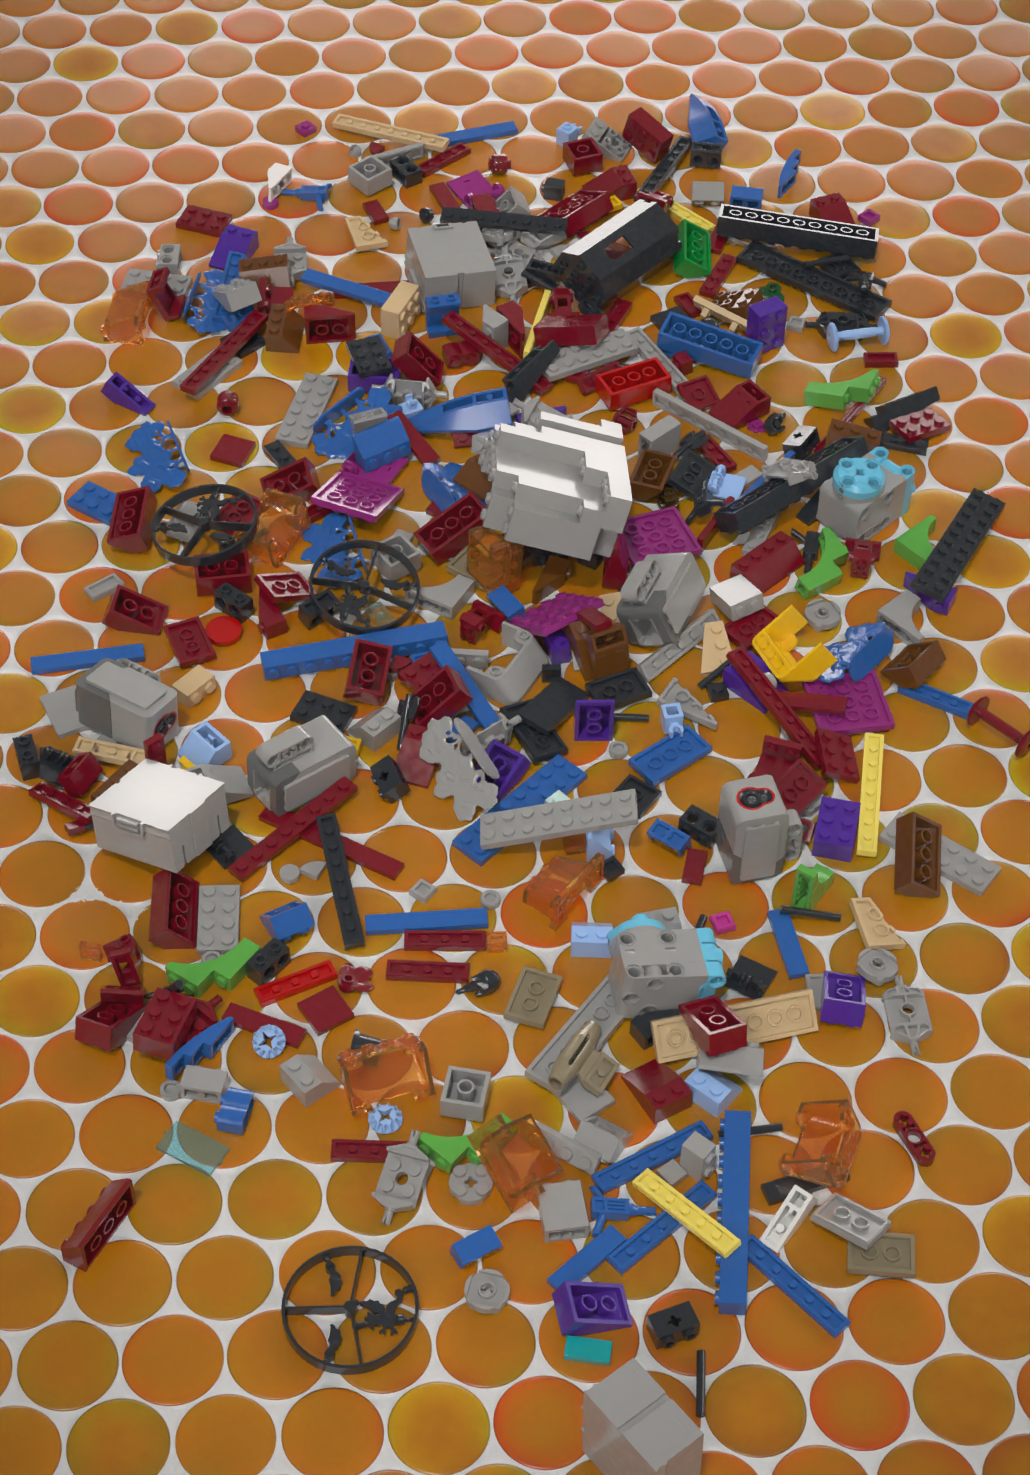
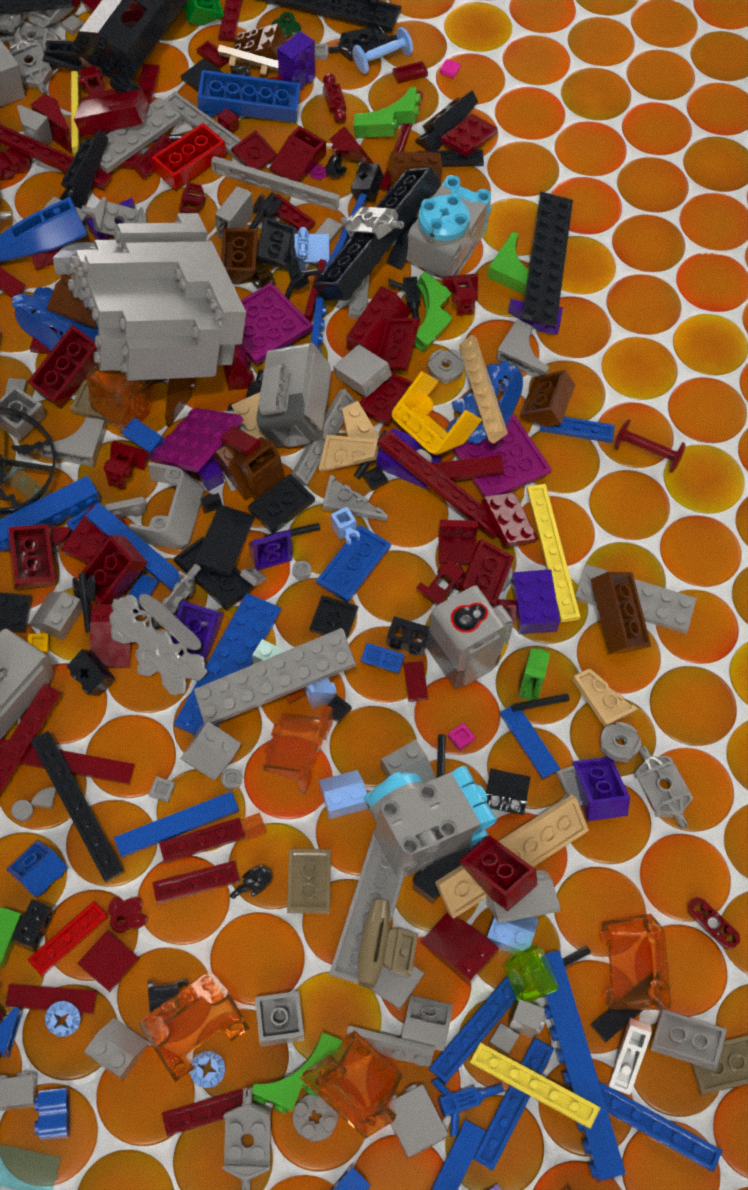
camera: 20 degrees left, 15 degrees up
none -> light grey slope [180,721,241,781]
none -> light grey tile [240,567,267,586]
none -> blue plate [311,297,327,352]
none -> tan wing [319,435,379,472]
none -> dark red plate [323,73,347,123]
none -> dark red slope [329,126,374,164]
none -> dark red plate [377,318,420,370]
none -> dark pink tile [439,59,461,79]
none -> tan plate [459,334,508,444]
none -> clear neon green slope [503,945,560,1003]

